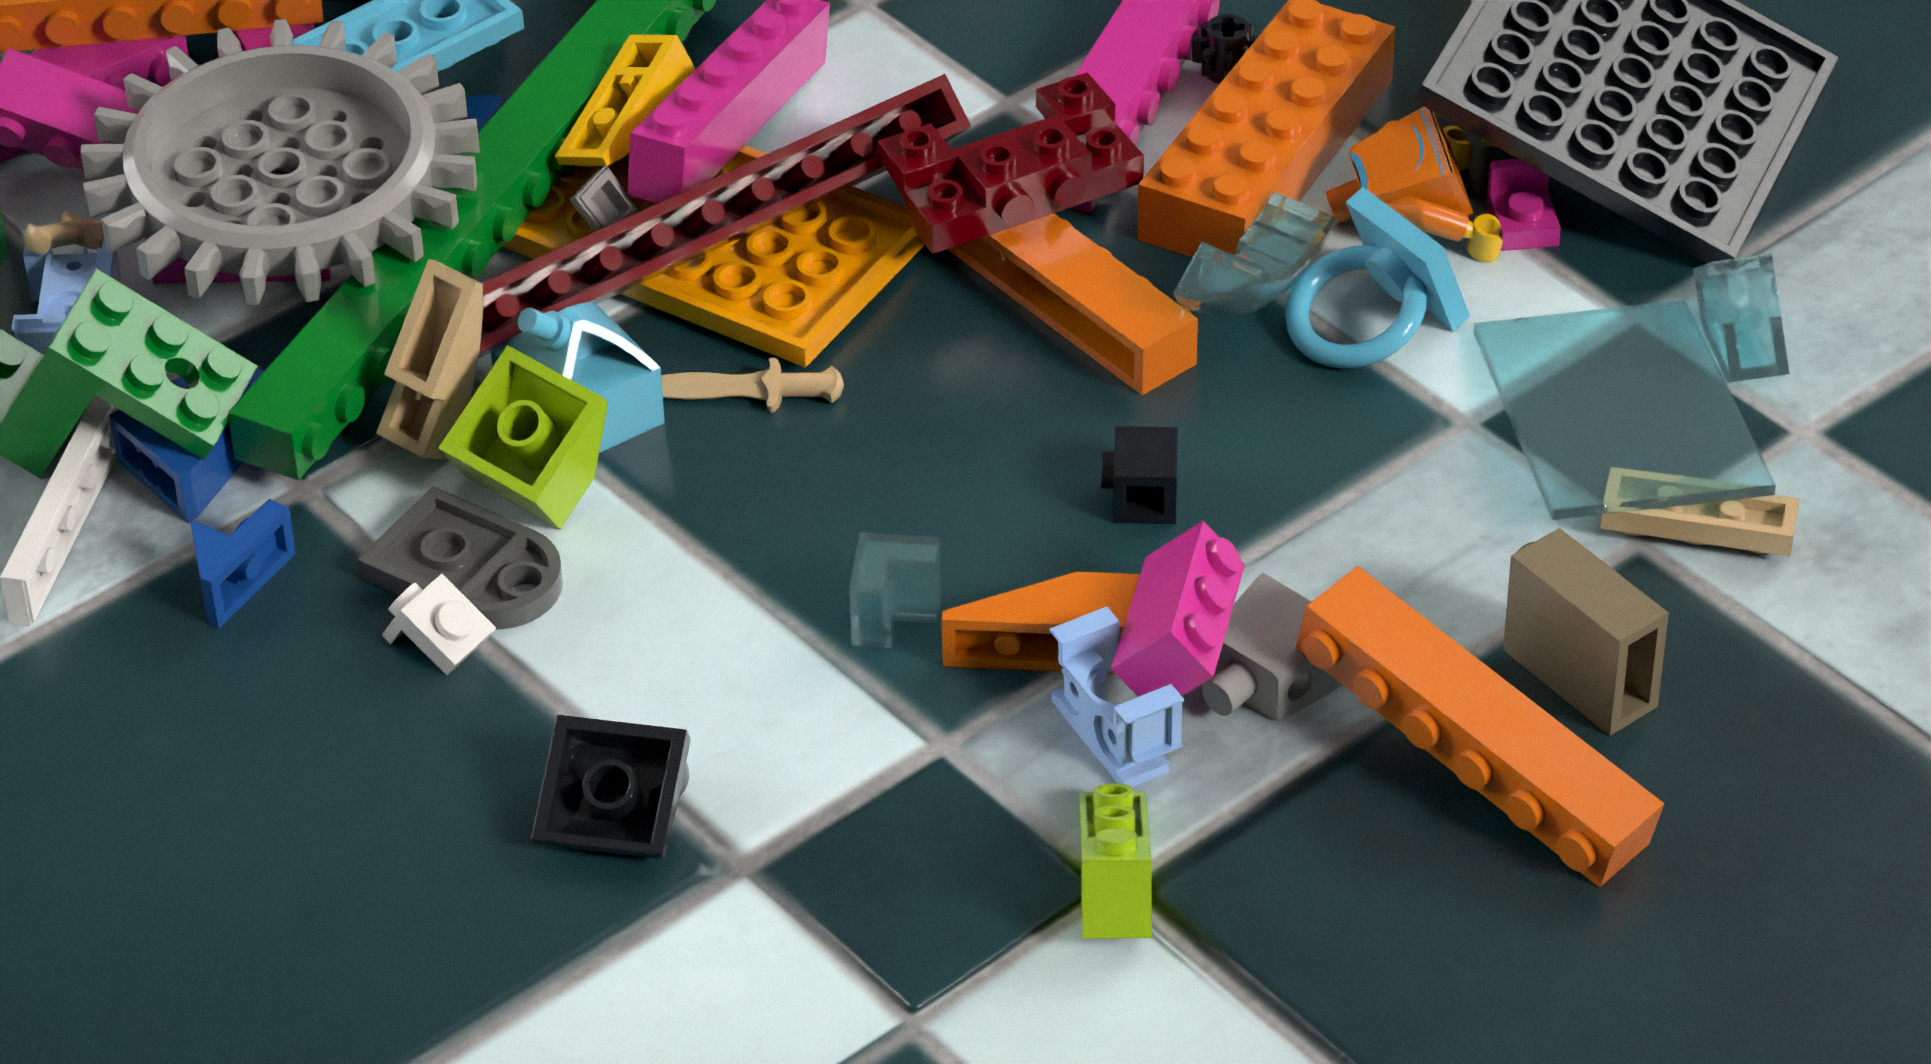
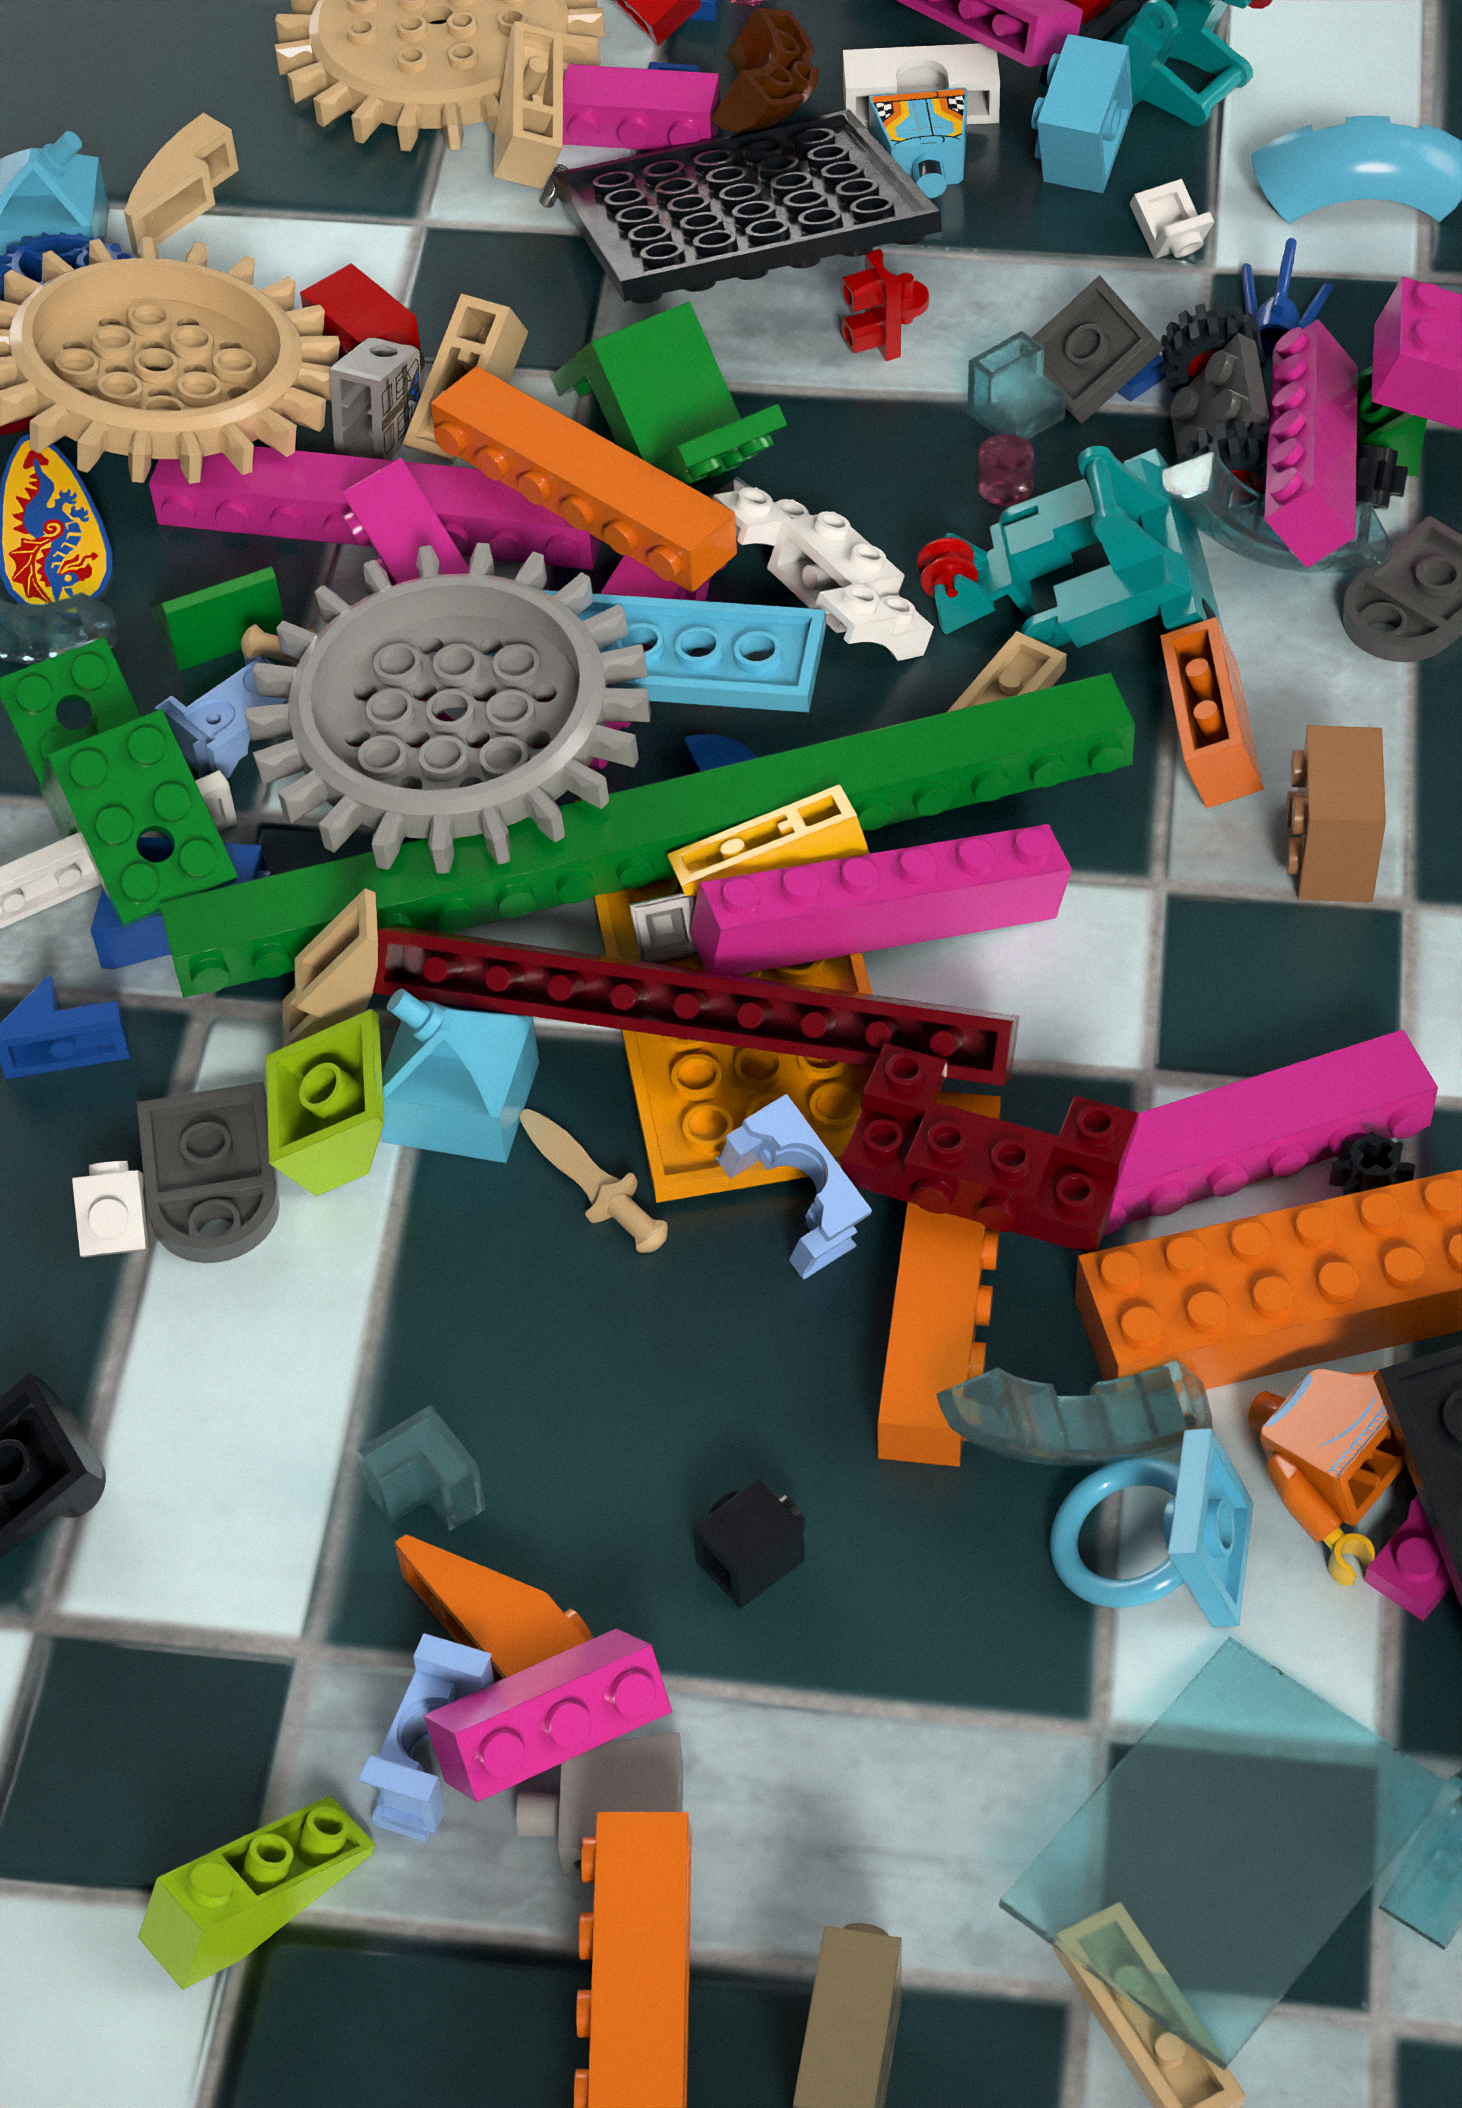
camera: 50 degrees right, 10 degrees up
none -> light blue piece [716,1094,872,1280]

